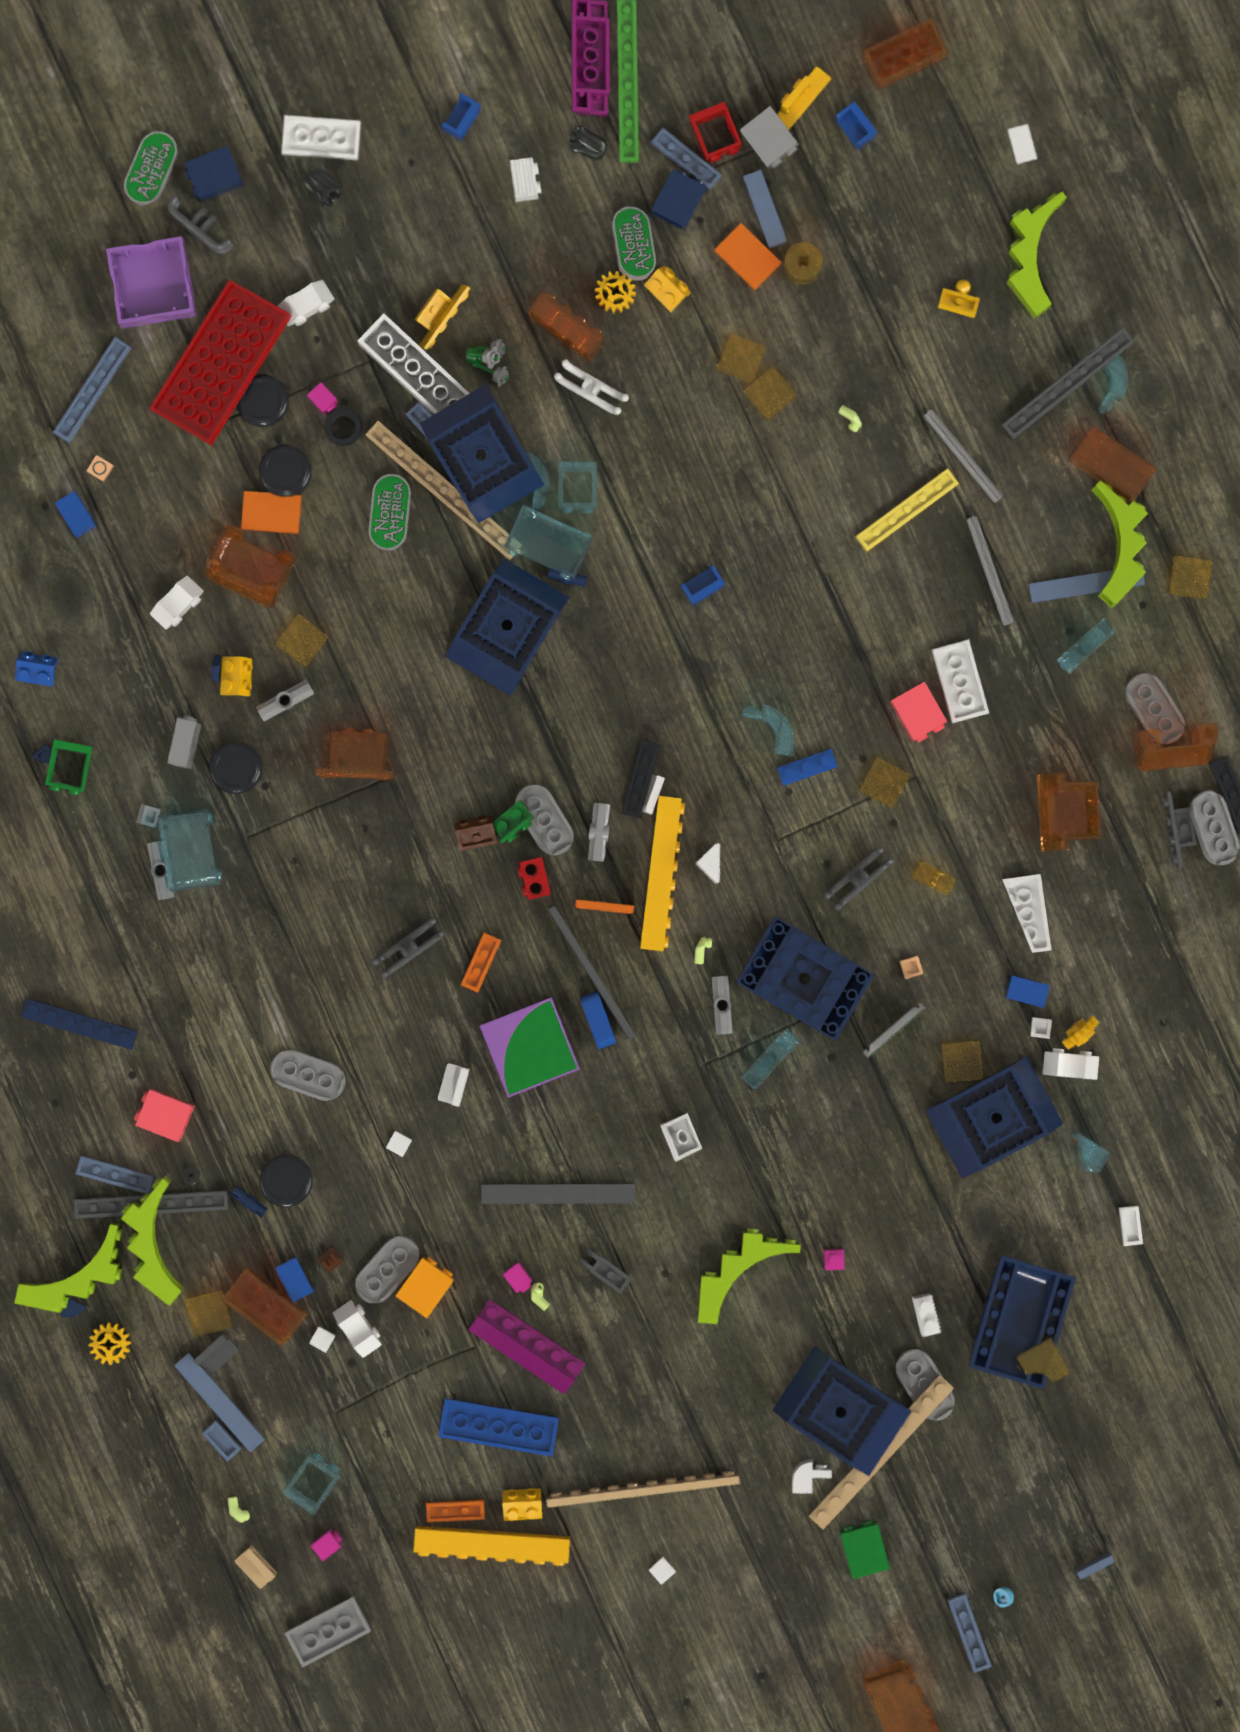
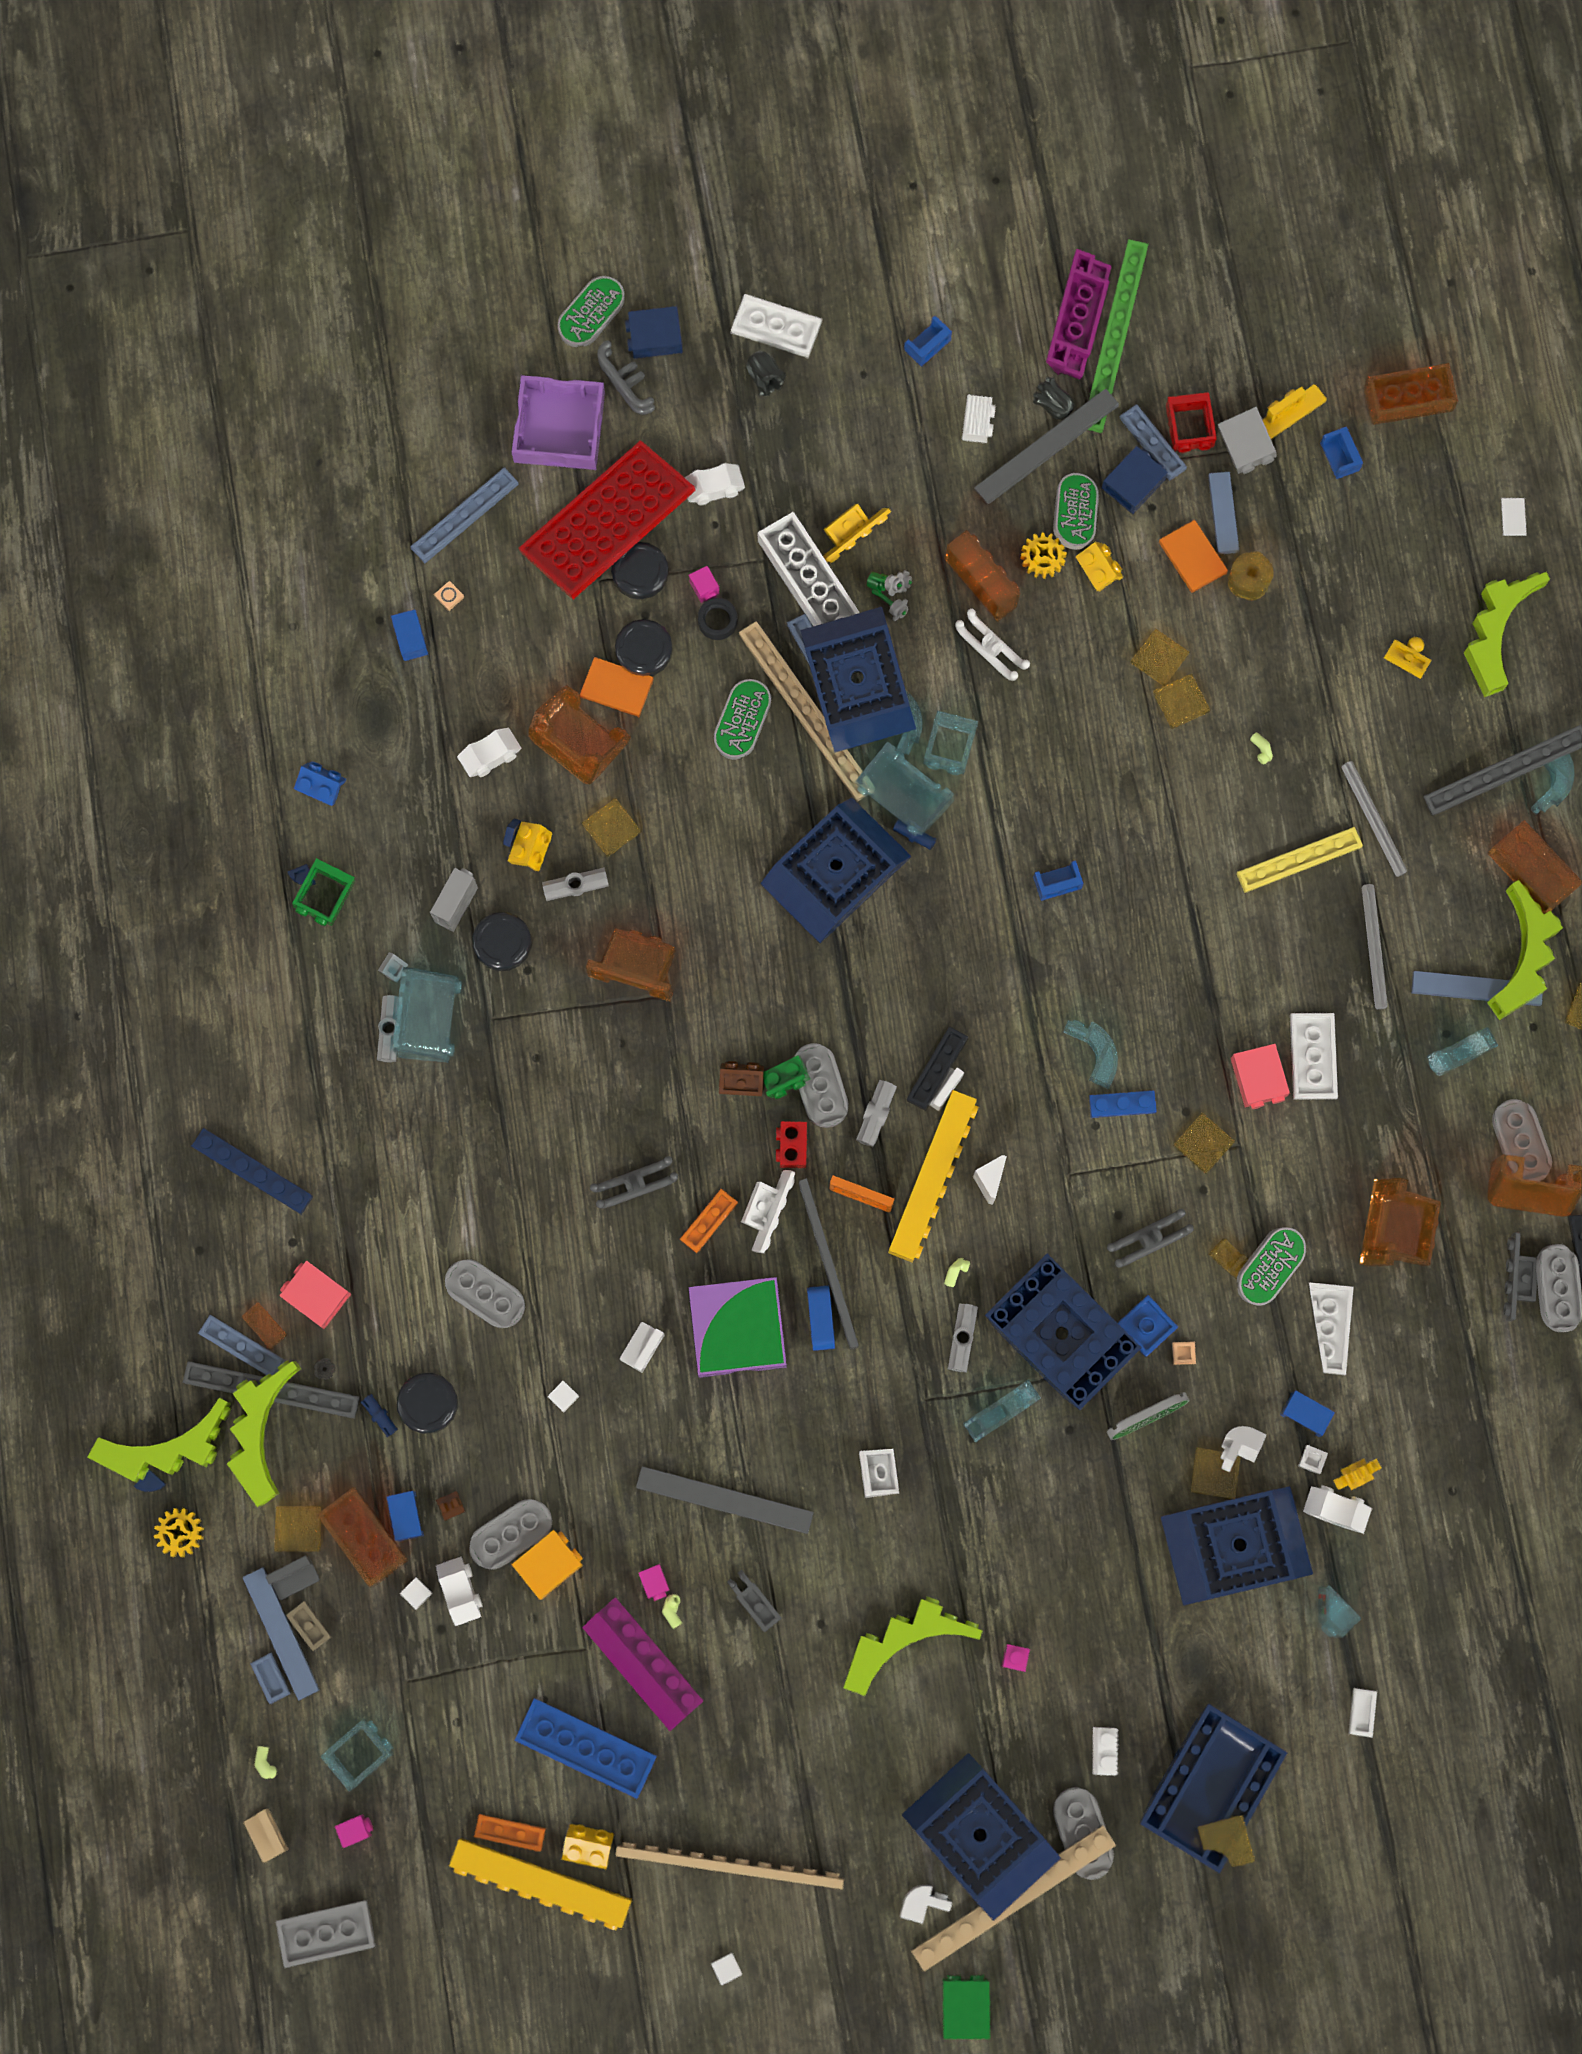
camera: 15 degrees right, 10 degrees down
none -> clear orange tile [241,1302,287,1349]
none -> dark tan plate [286,1601,332,1651]
none -> white bracket [741,1170,795,1253]
none -> dark grey tile [975,388,1119,505]
none -> blue tile [1118,1295,1178,1357]
none -> white brick [1221,1426,1266,1472]
none -> tile [1237,1227,1306,1306]

